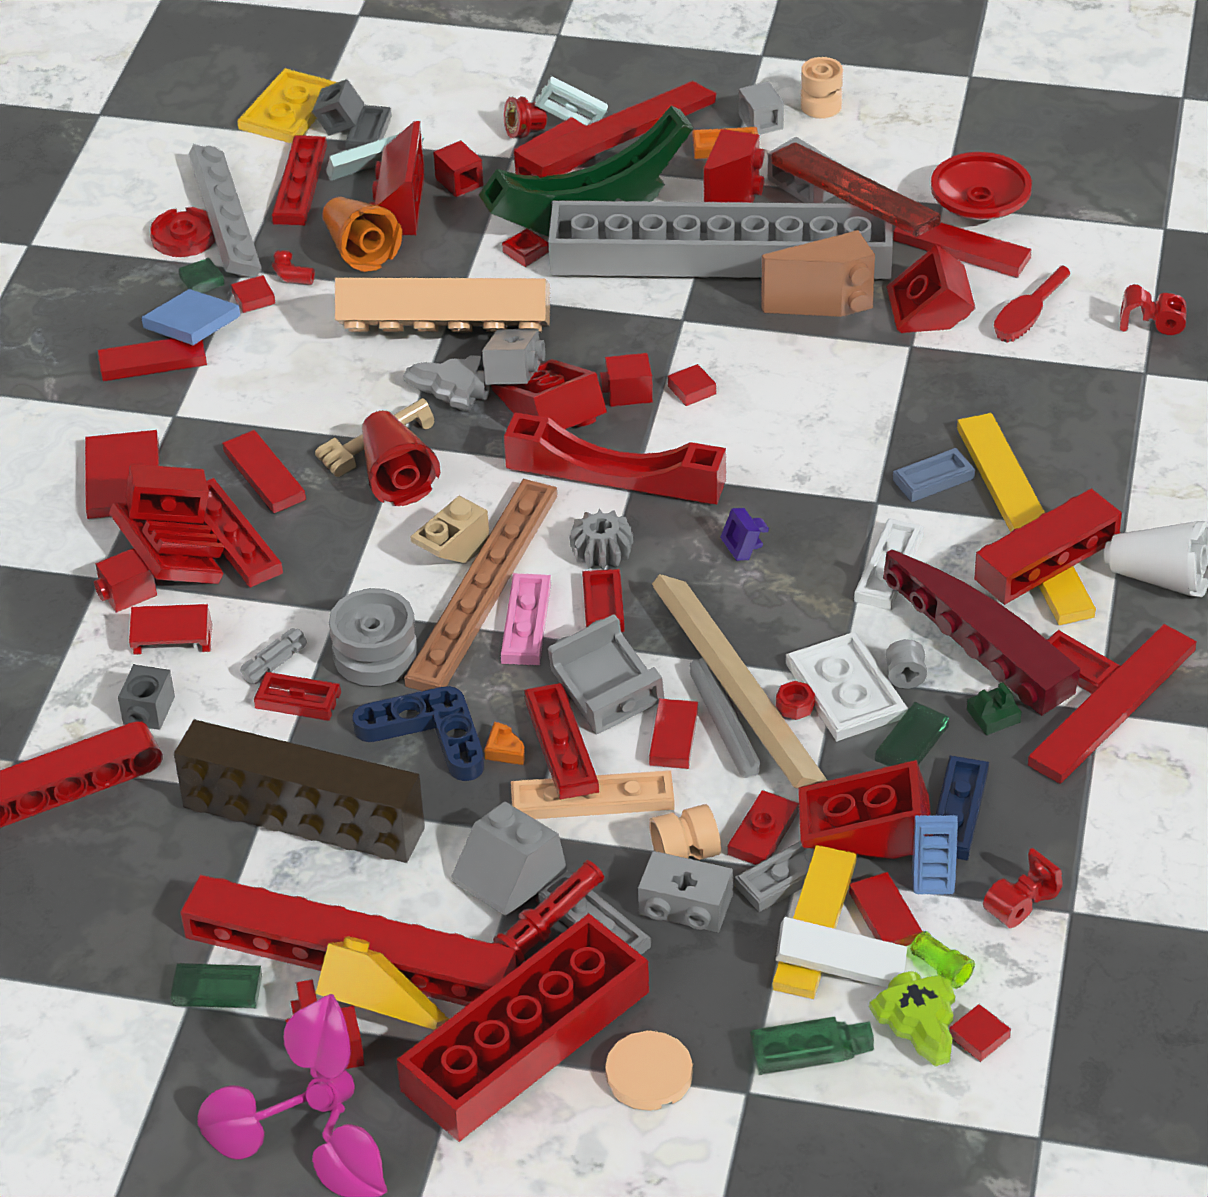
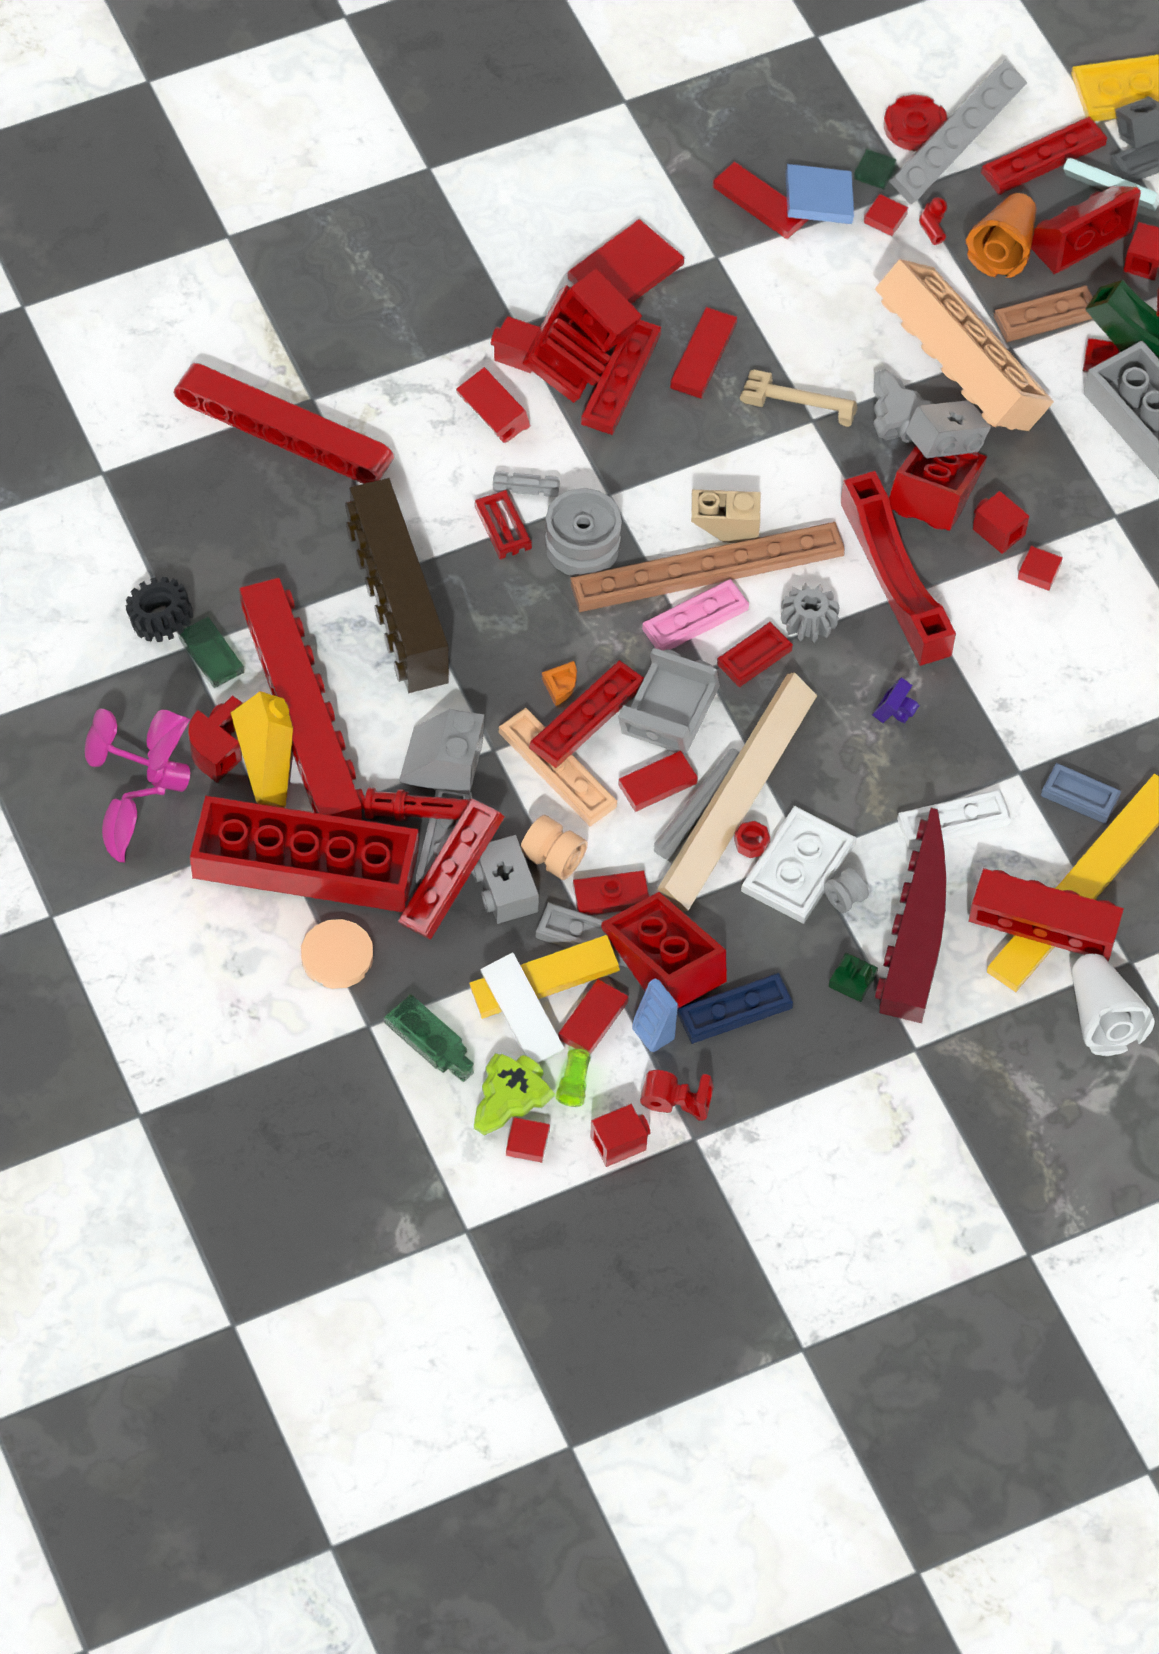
camera: 50 degrees right, 15 degrees up
dark grey brick [118,664,175,730] -> none
dark blue beam [353,686,484,781] -> none
red cone [362,410,441,506] -> none
clear green tile [875,702,949,767] -> none
red tile [1028,624,1197,784] -> none
red tile [1047,630,1120,694] -> none
none -> black tyre [125,577,193,642]
none -> tile [398,799,505,940]
none -> red brick [590,1103,651,1167]
none -> nougat tile [994,285,1093,342]

